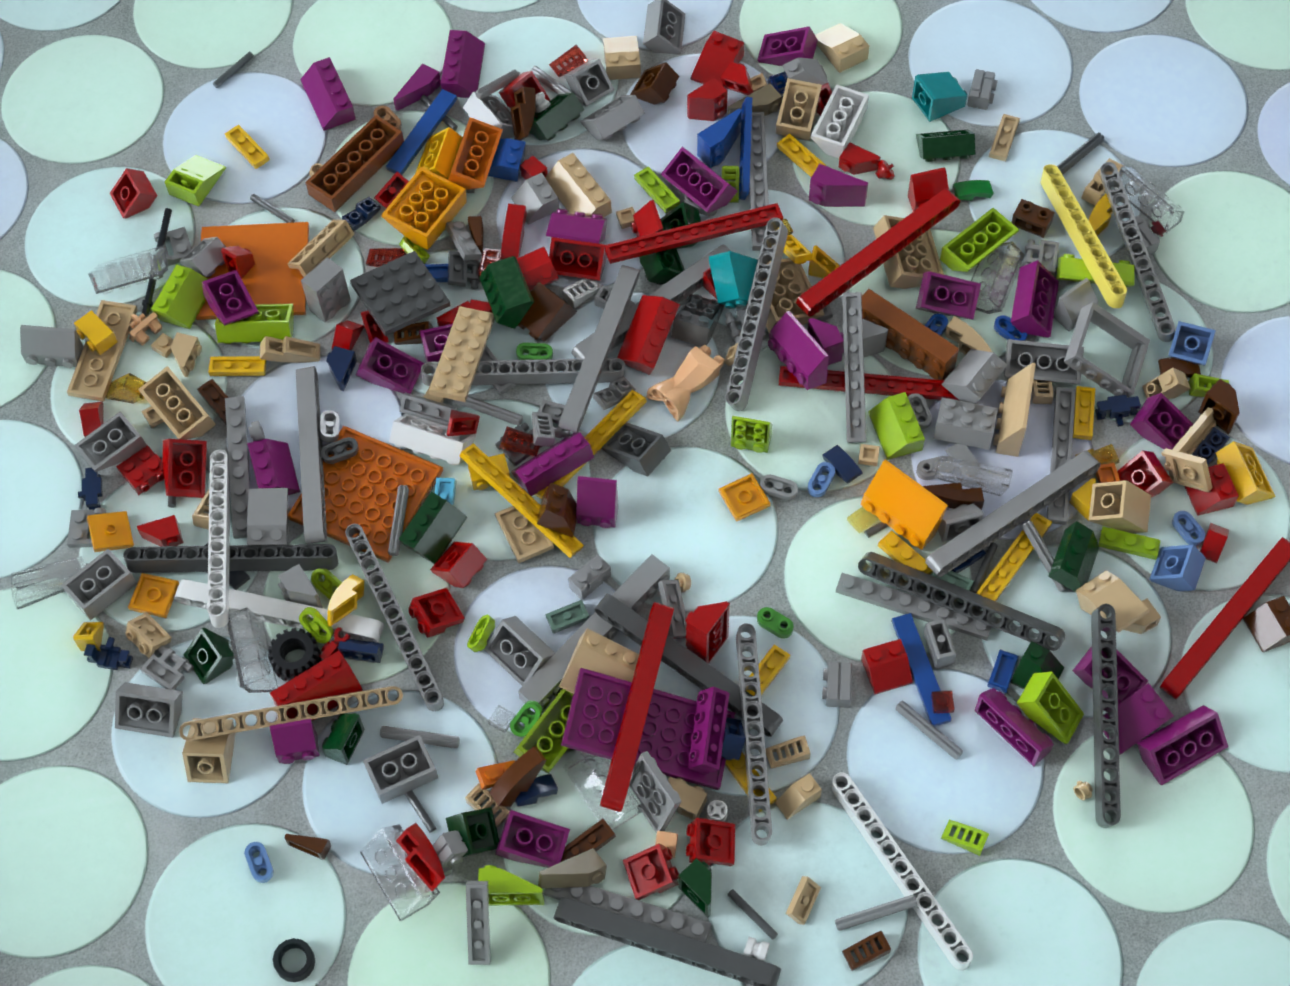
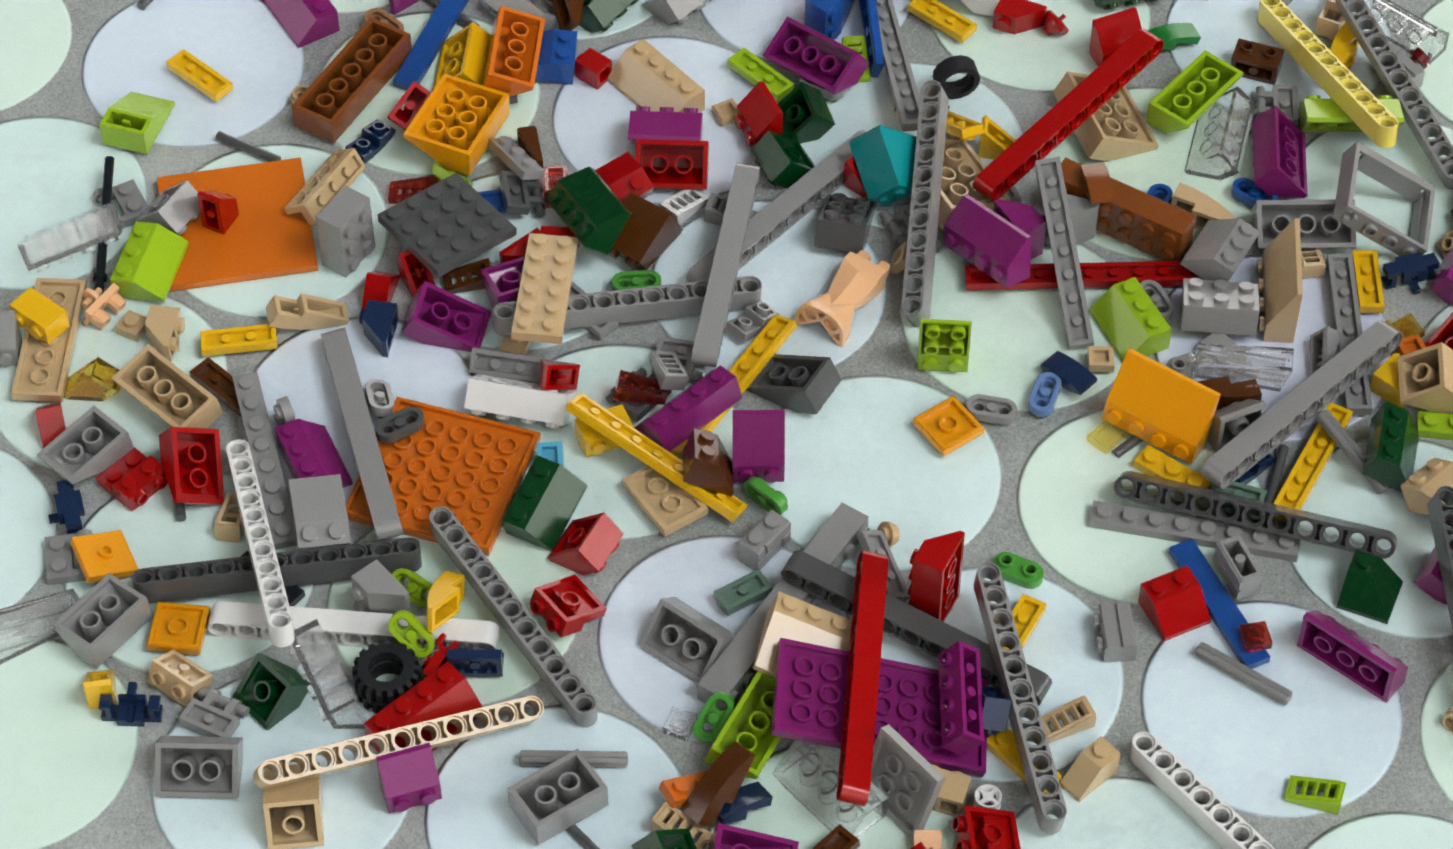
camera: 10 degrees left, 10 degrees down
red slope [109,168,158,219] -> none
red slope [137,515,184,547] -> none
tan plate [141,406,164,428] -> none
magenta slope [202,270,259,326] -> none
lime slope [215,304,294,344] -> none
dark green slope [322,713,365,765] -> none
light grey axle [388,485,409,556] -> none
light grey axle [454,396,523,426] -> none
lime plate [467,614,495,652] -> none
red slope [500,204,527,260] -> none
light grey slope [512,173,559,224] -> none
red plate [605,203,783,264] -> none
red slope [617,295,680,375] -> none
magenta slope [809,163,868,207] -> none
magenta slope [916,271,981,320] -> none
blue tile [987,650,1019,693] -> none
lime slope [1017,672,1084,744] -> none
light grey slope [1054,278,1099,331] -> none
none -> bright green plate [742,476,788,515]
none -> black tyre [932,55,980,99]
none -> dark orange slope [1080,163,1115,204]
none -> light grey slope [1309,326,1340,376]

